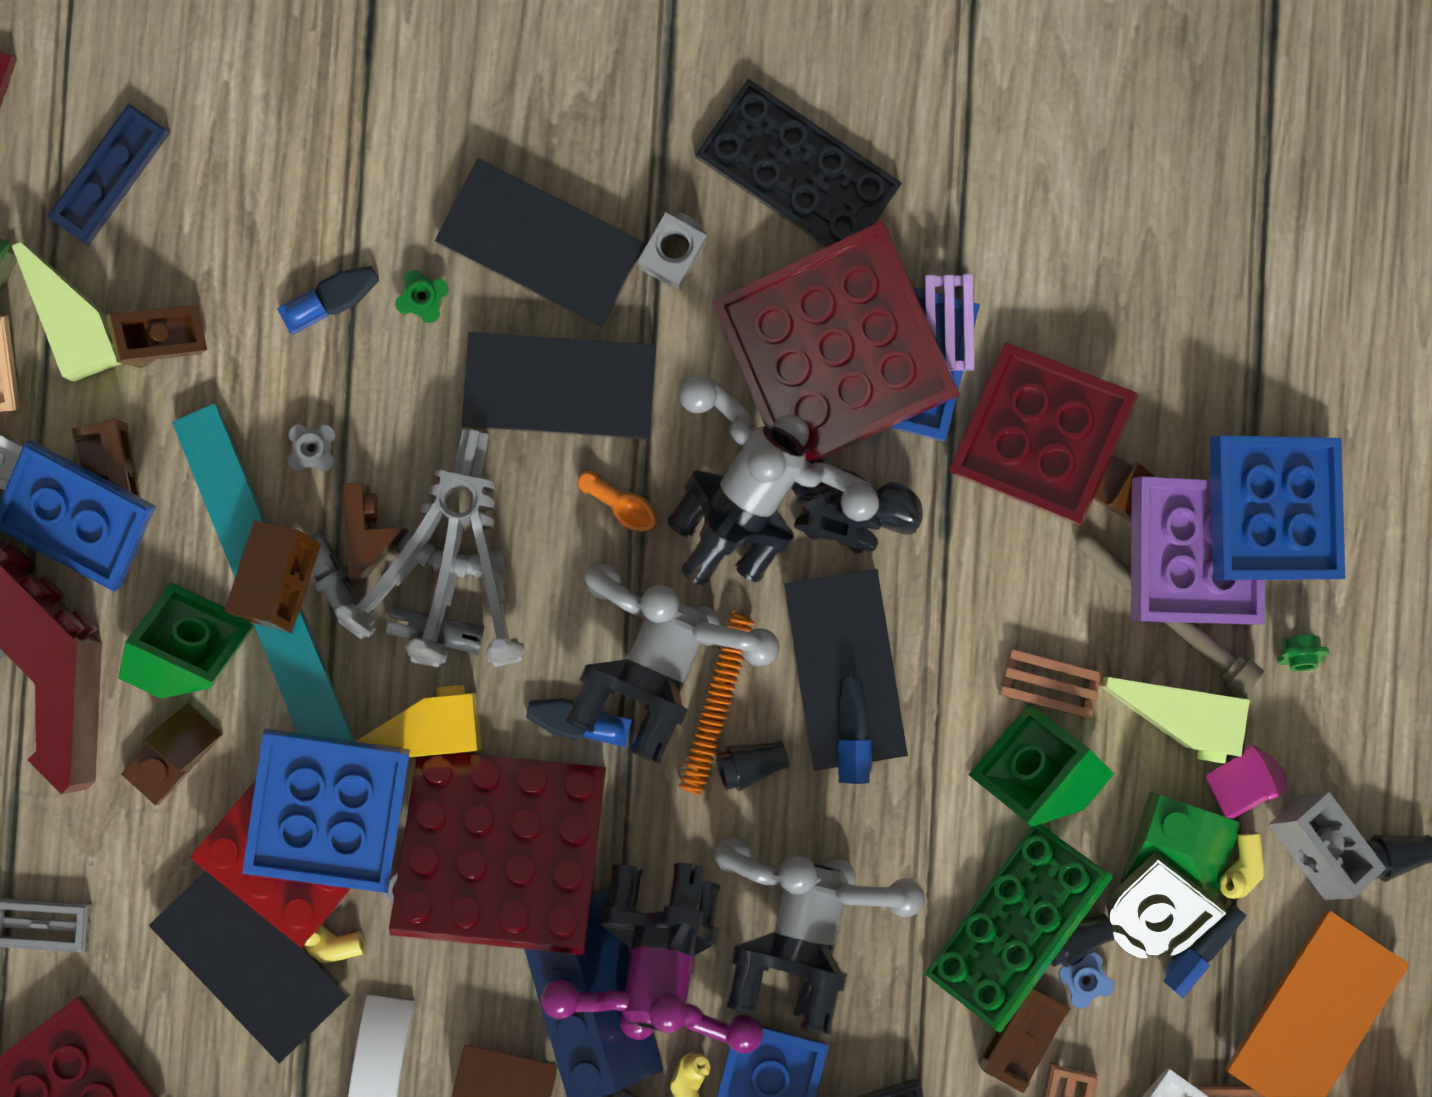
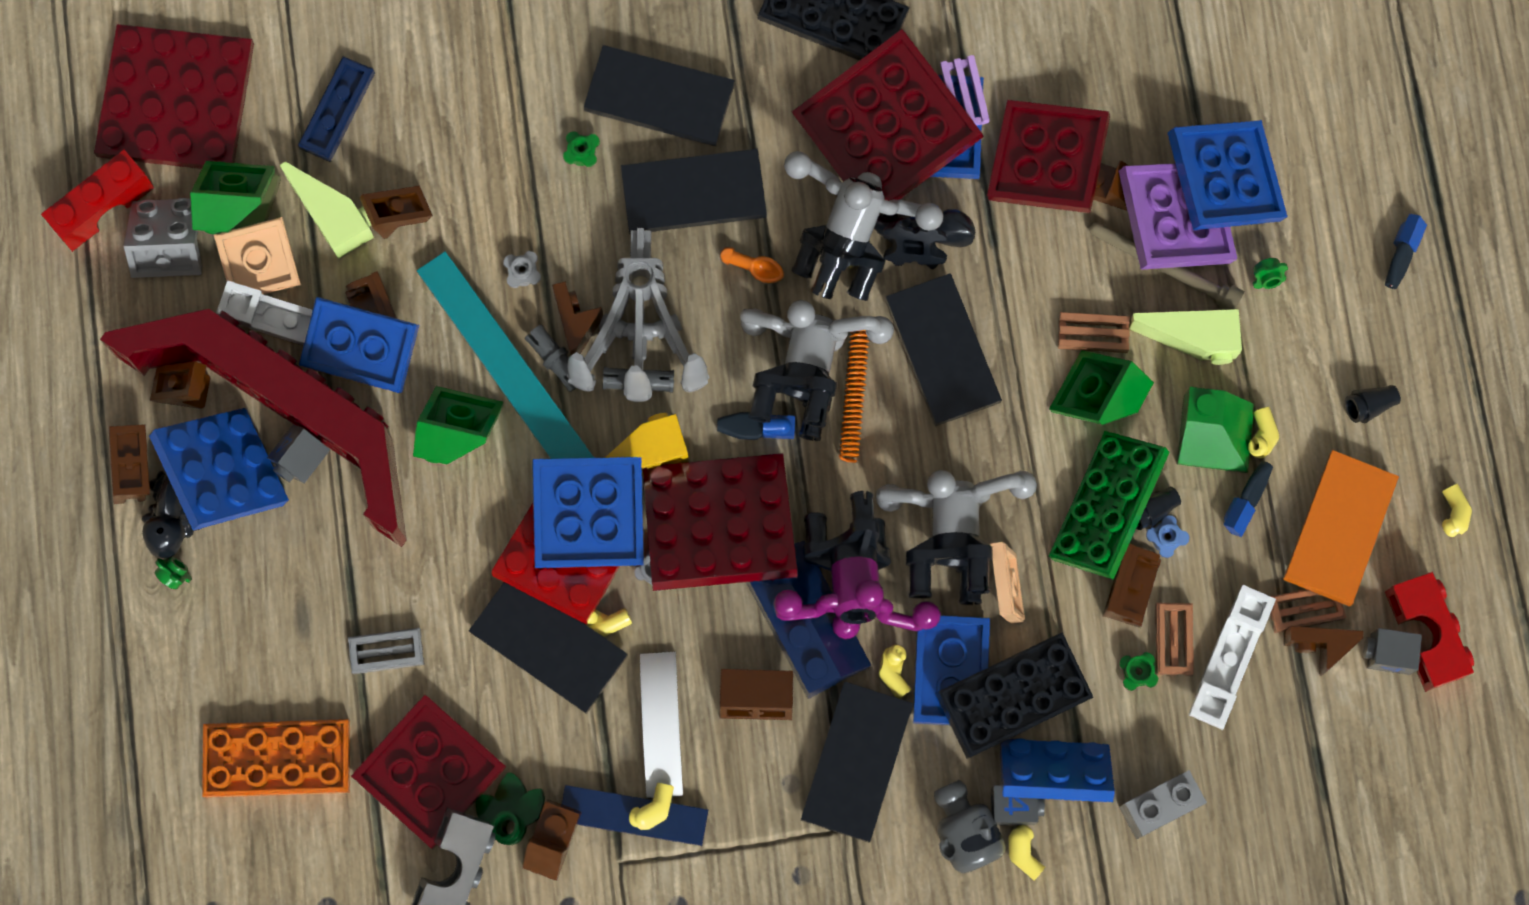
camera: 15 degrees left, 10 degrees down
reddish brown slope [121,703,223,806] -> none
reddish brown hinge [224,520,321,634] -> none
piece [277,266,379,335] -> none
light grey brick [638,212,707,291] -> none
black cone [716,741,789,791] -> none
piece [838,677,872,784] -> none
tile [1108,852,1226,958] -> none
dark pink tile [1205,744,1287,819] -> none
light grey brick [1268,792,1386,900] -> none
none -> light nougat tile [990,542,1025,624]

